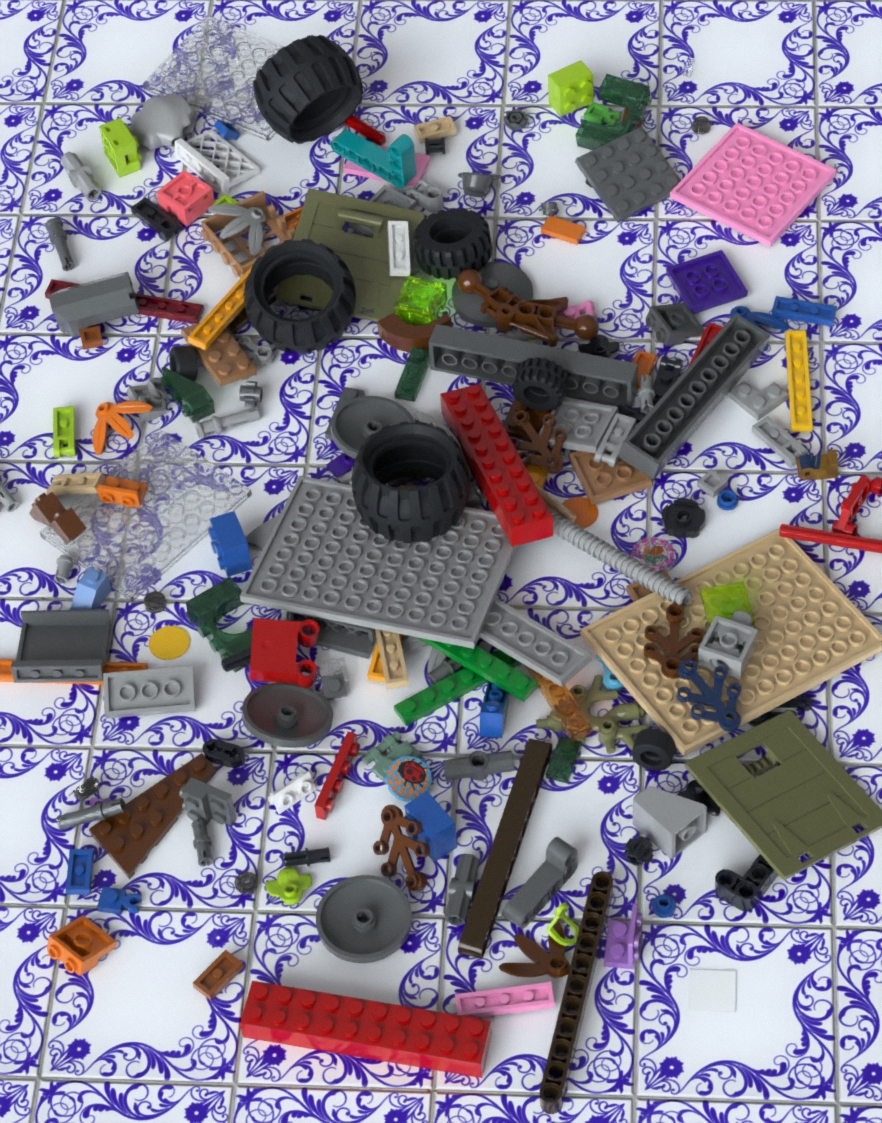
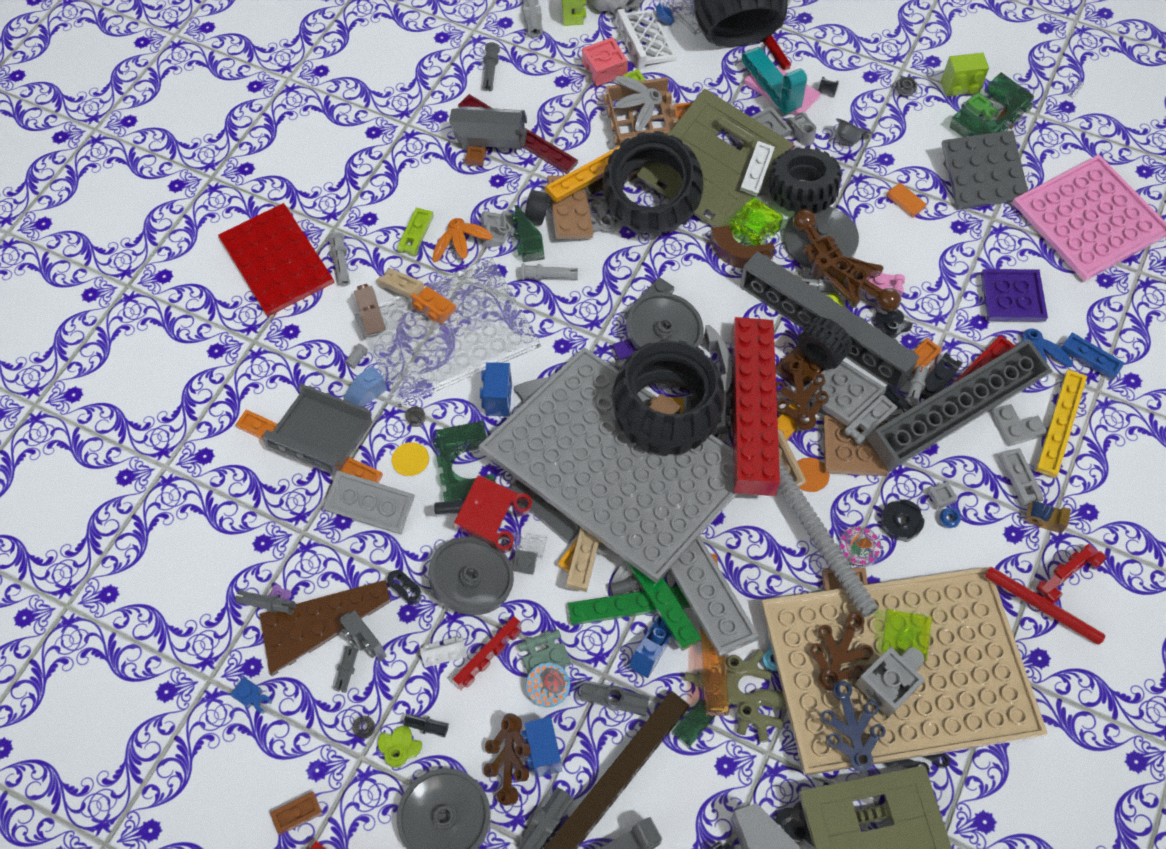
camera: 20 degrees right, 10 degrees up
orange plate [47,915,117,976] -> none
blue plate [66,849,94,895] -> none
clear smoke plate [73,775,99,801] -> none
black plate [131,197,182,241] -> none
dark grey gear [239,381,263,407] -> none
clear green plate [395,347,430,402] -> none
tan plate [414,116,457,144] -> none
dark grey plate [539,203,559,215] -> none
black tyre [631,728,676,771] -> none
dark grey plate [646,303,705,346] -> none
clear smoke plate [692,116,711,134] -> none

